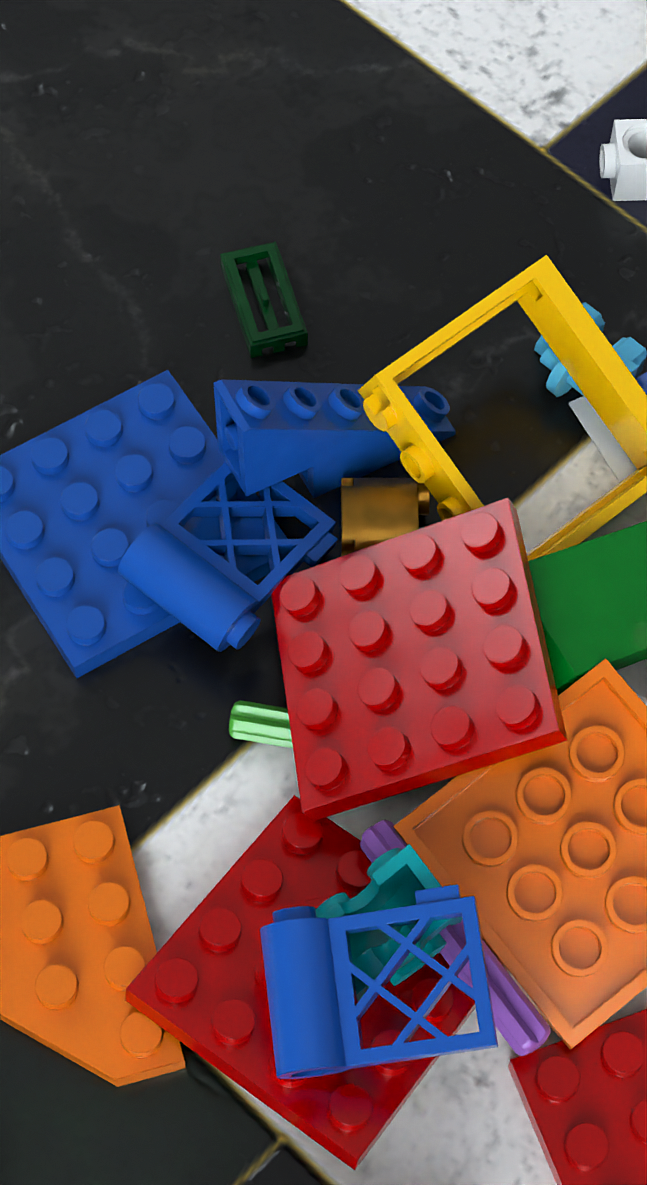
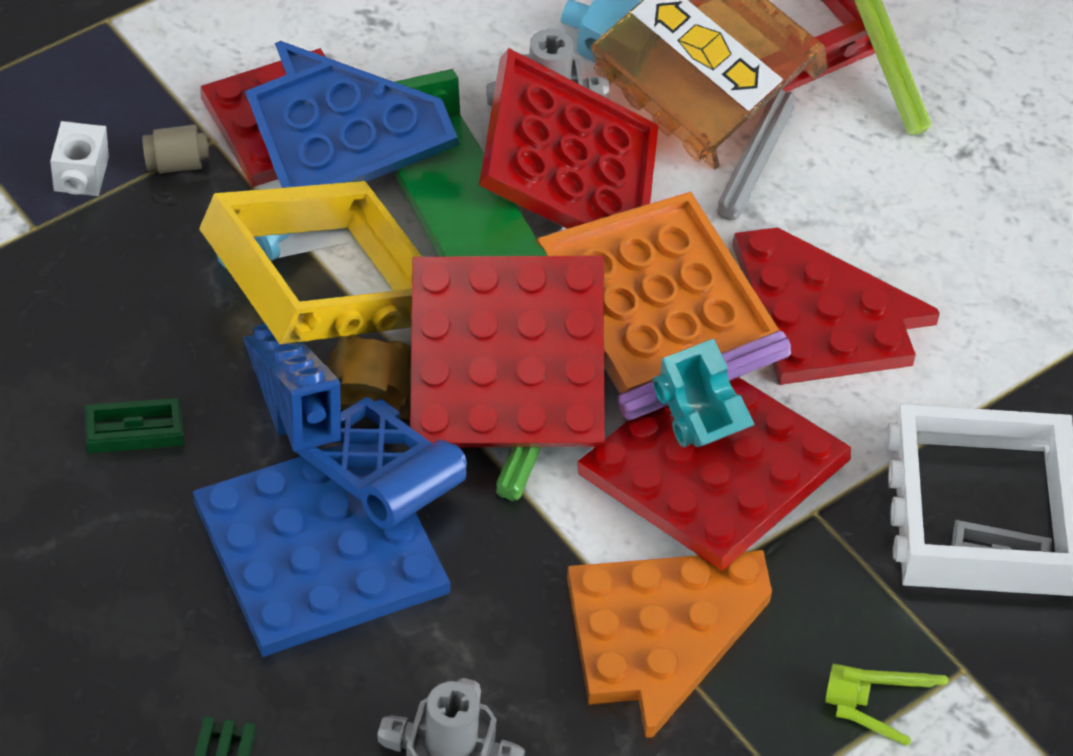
camera: 85 degrees left, 10 degrees down
blue piece [260,884,498,1079] -> none

